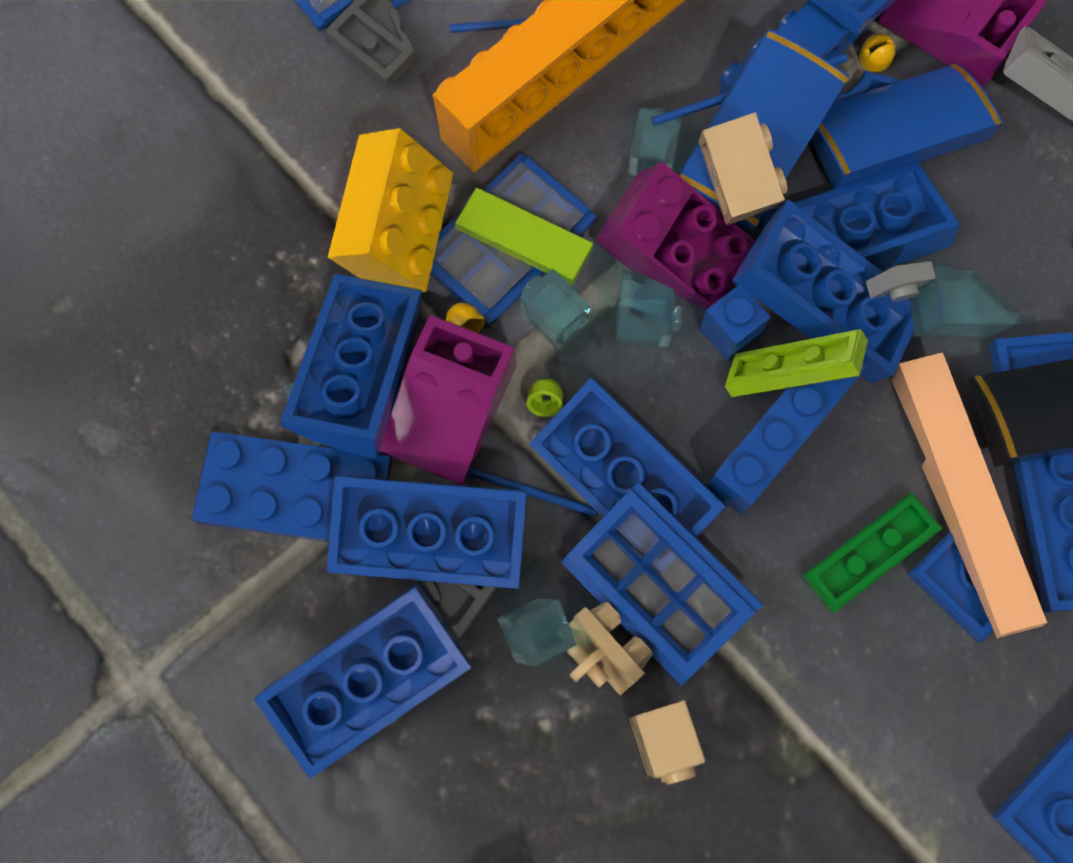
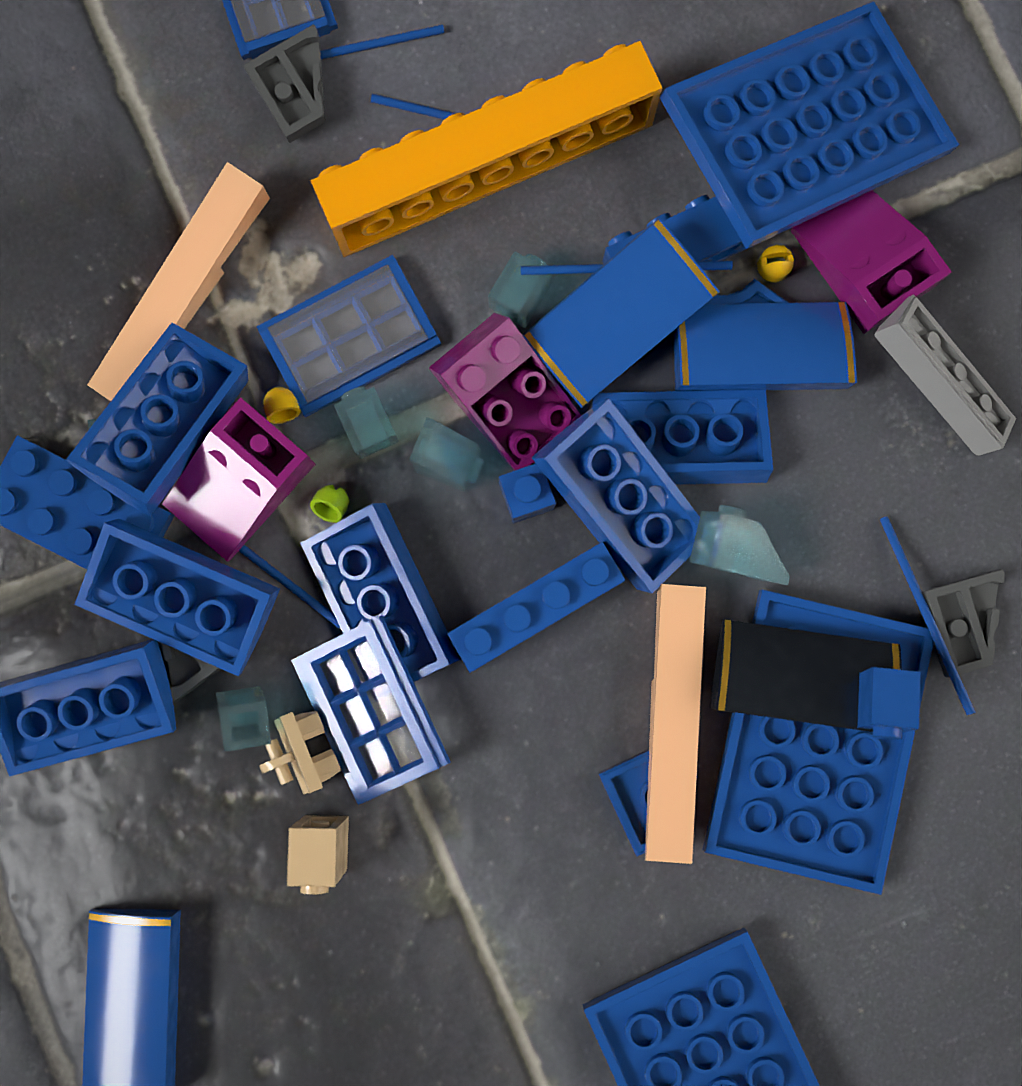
camera: 15 degrees right, 10 degrees up
yellow brick [328,128,453,293] -> none
lime tile [455,187,594,286] -> none
tan brick [698,112,787,225] -> none
lime tile [725,329,868,397] -> none
green tile [801,492,943,614] -> none
light grey plate [866,261,936,302] -> none
none -> light nougat slope [88,162,270,401]

